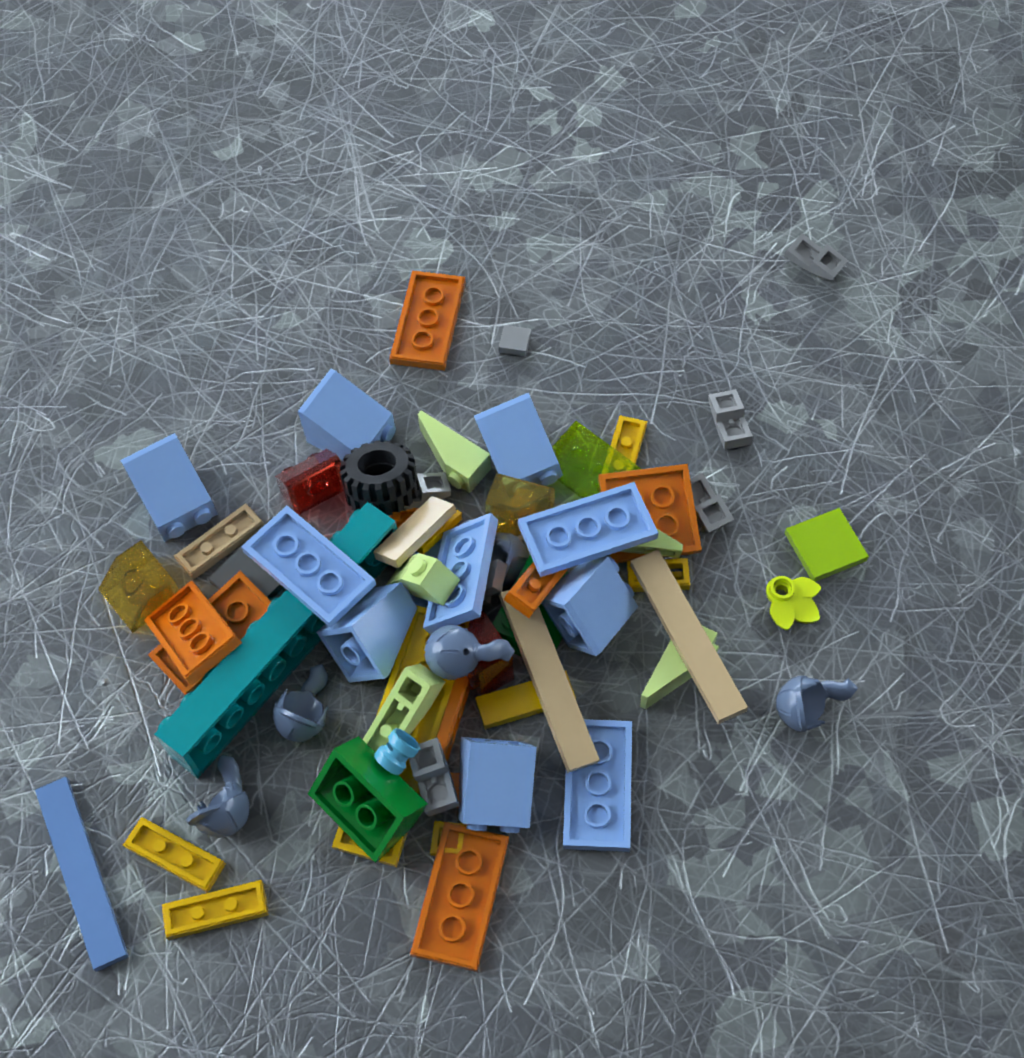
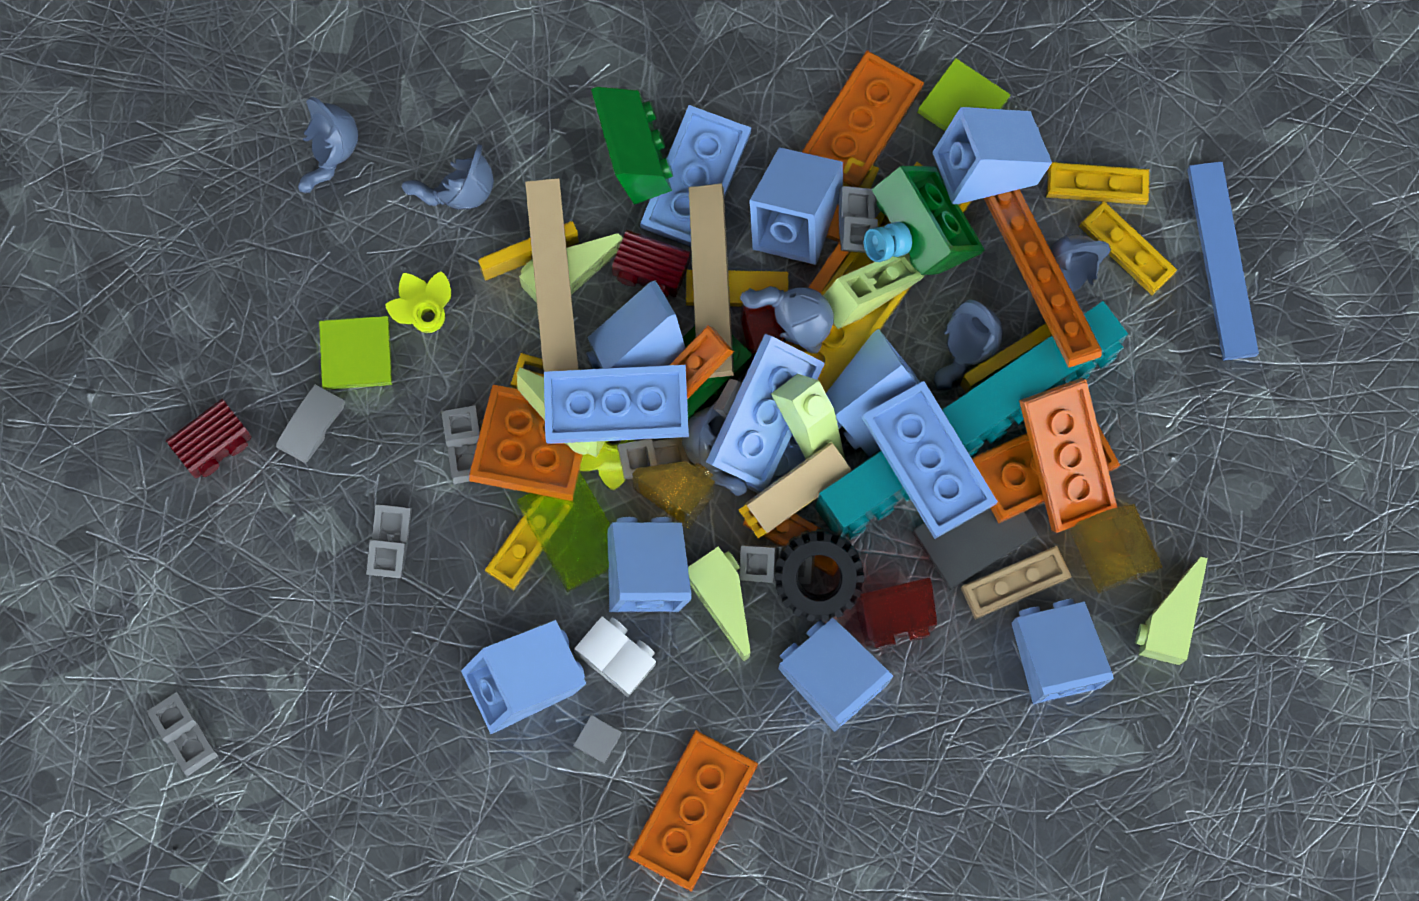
camera: 170 degrees left, 15 degrees up
none -> dark red brick [166,399,252,479]
none -> light grey slope [276,384,345,464]
none -> sand blue piece [298,97,358,193]
none -> light blue slope [461,620,586,734]
none -> yellow tile [478,221,579,281]
none -> white brick [574,617,656,697]
none -> green slope [591,87,673,205]
none -> dark red brick [612,229,691,298]
none -> lime tile [917,58,1011,131]
none -> light blue slope [933,107,1052,204]
none -> yellow tile [960,324,1052,393]
none -> orange tile [984,189,1102,368]
none -> yellowish green slope [1135,557,1208,665]

